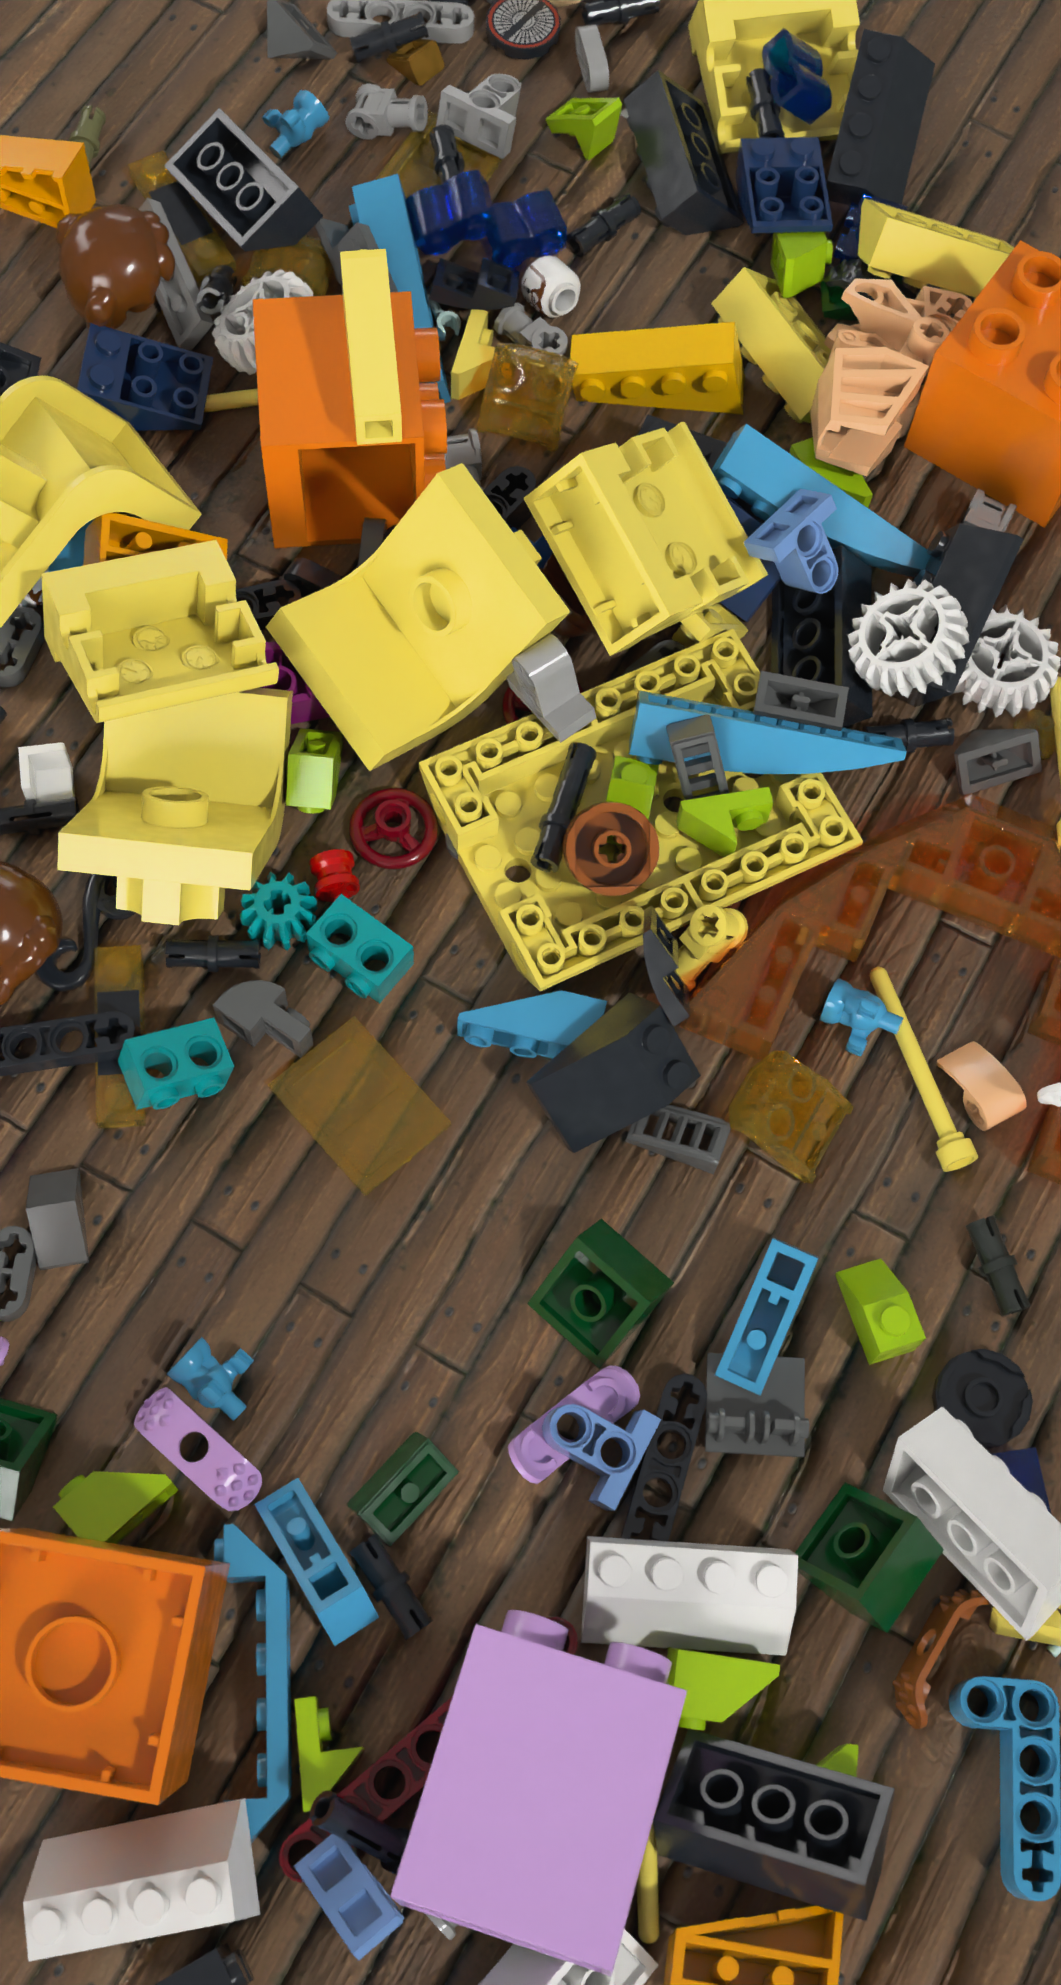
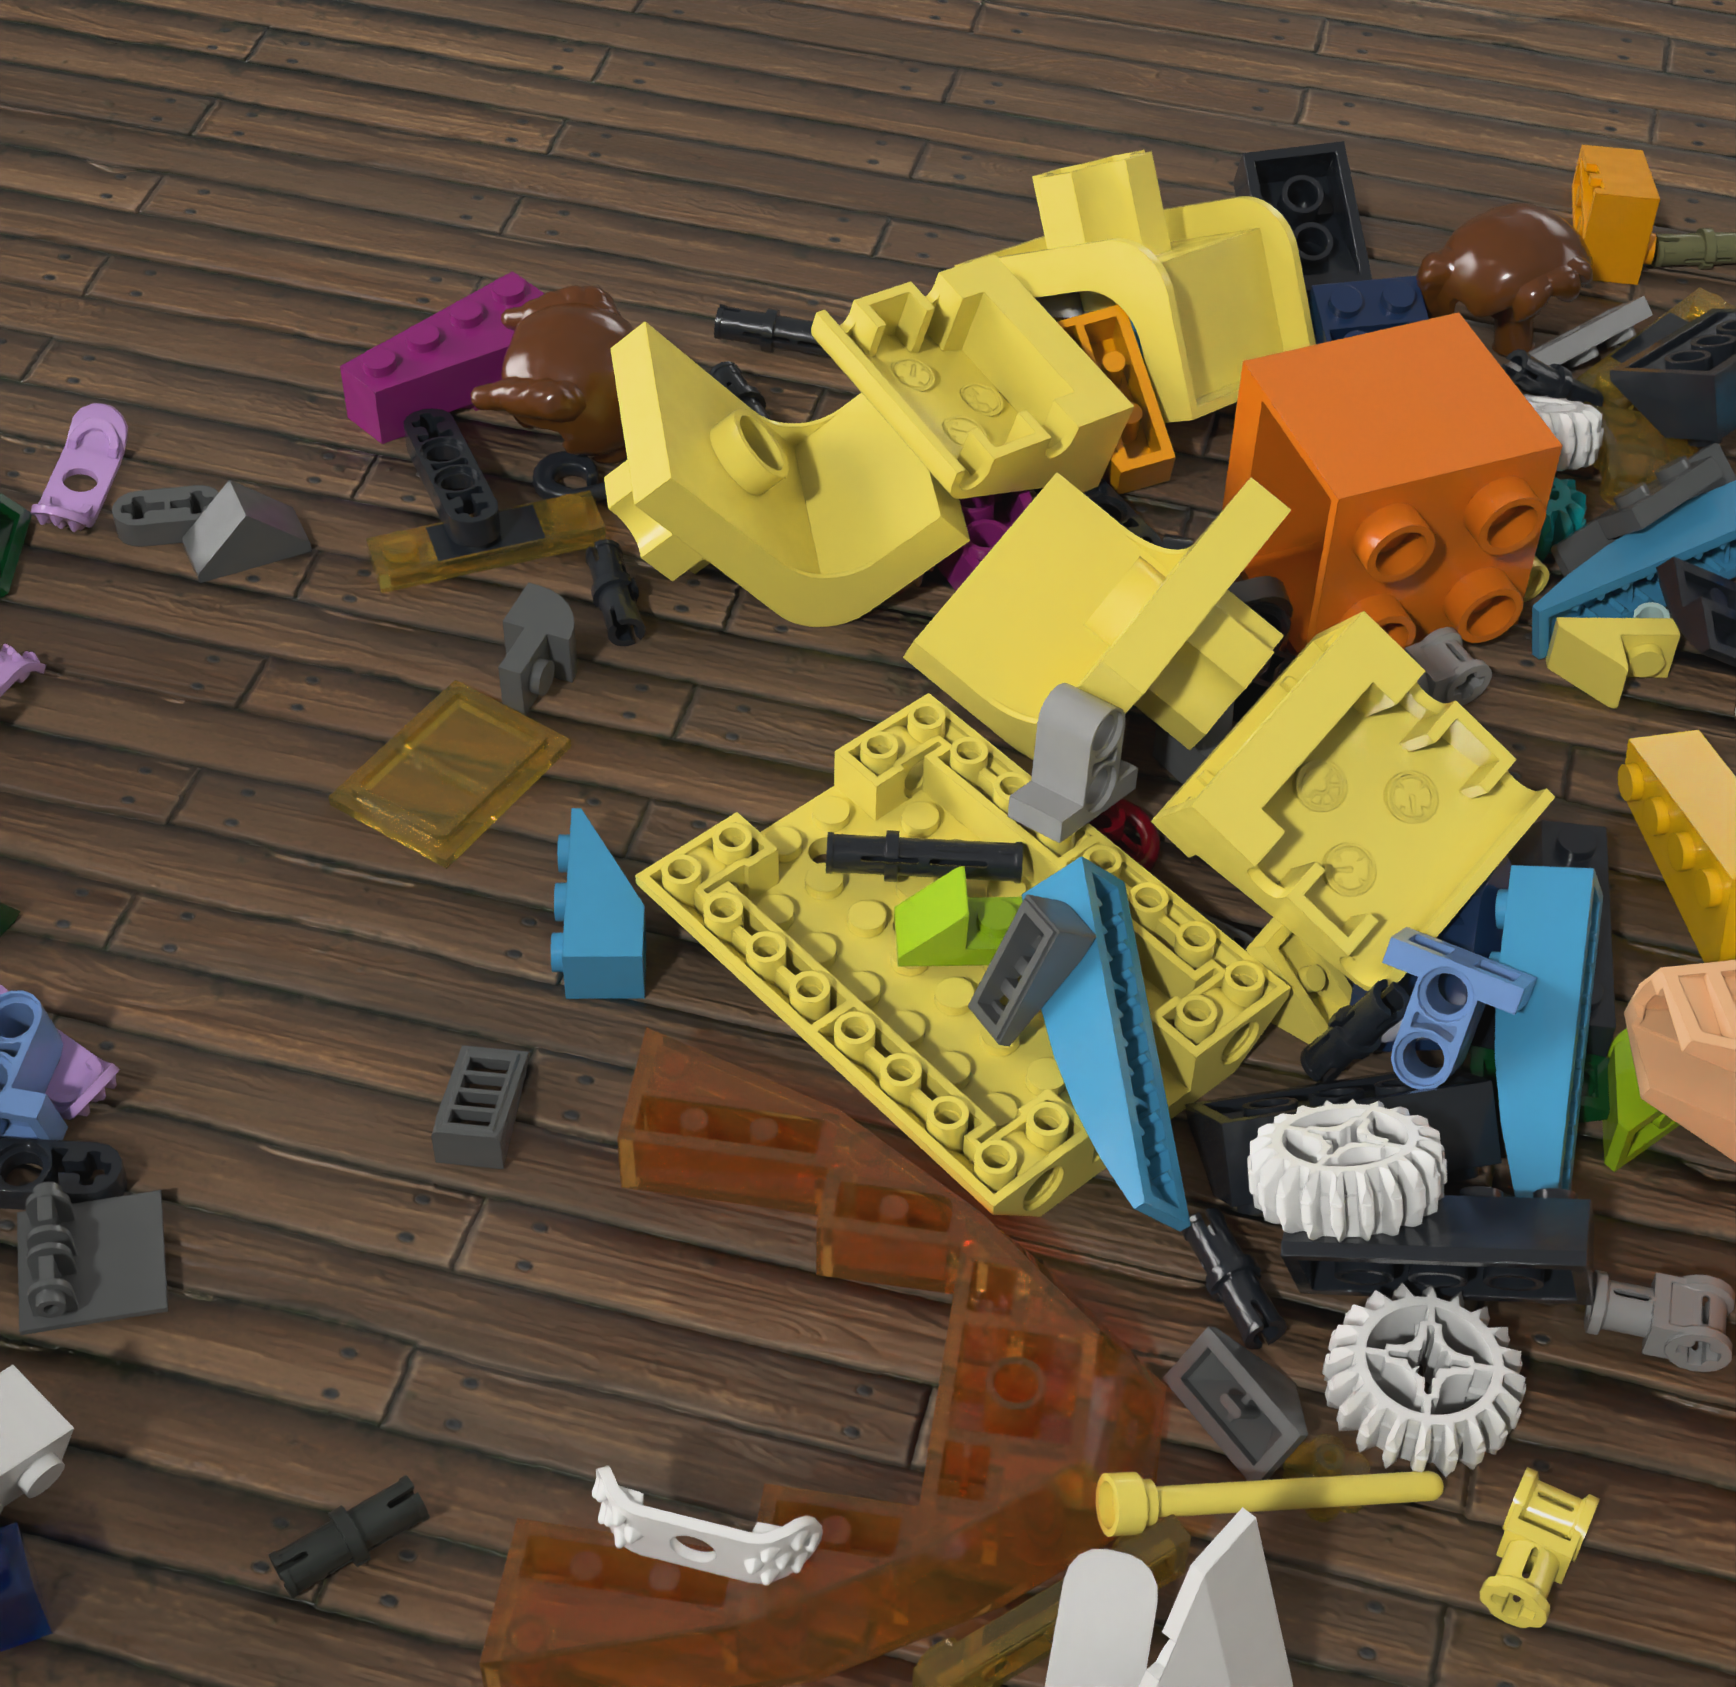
camera: 80 degrees right, 20 degrees down
white panel [18,743,75,803] -> none
teal brick [118,1017,234,1110] -> none
dark azure piece [166,1337,254,1421] -> none
teal gear [240,872,318,951] -> none
lime slope [286,728,344,814] -> none
teal brick [306,894,414,1004] -> none
red wheel [309,849,360,902] -> none
light yellow slope [340,249,402,445] -> none
dark red piece [349,788,438,869] -> none
clear yellow slope [477,343,579,452] -> none
light grey connector [494,302,568,382] -> none
black slope [526,993,701,1153] -> none
dark green slope [527,1218,674,1369] -> none
dark orange brick [563,802,659,896] -> none
black slope [643,905,690,1026] -> none
lime slope [676,787,773,857] -> none
light yellow connector [676,905,748,991] -> none
dark azure slope [715,1238,820,1395] -> none
clear yellow slope [729,1051,854,1183] -> none
dark grey slope [753,671,849,731] -> none
dark azure piece [820,978,904,1056] -> none
lime slope [835,1258,926,1365] -> none
light yellow piece [869,967,978,1172] -> none
black tile [932,1349,1033,1449] -> none
light nougat panel [936,1041,1026,1131] -> none
none -> black pin [1300,979,1410,1082]

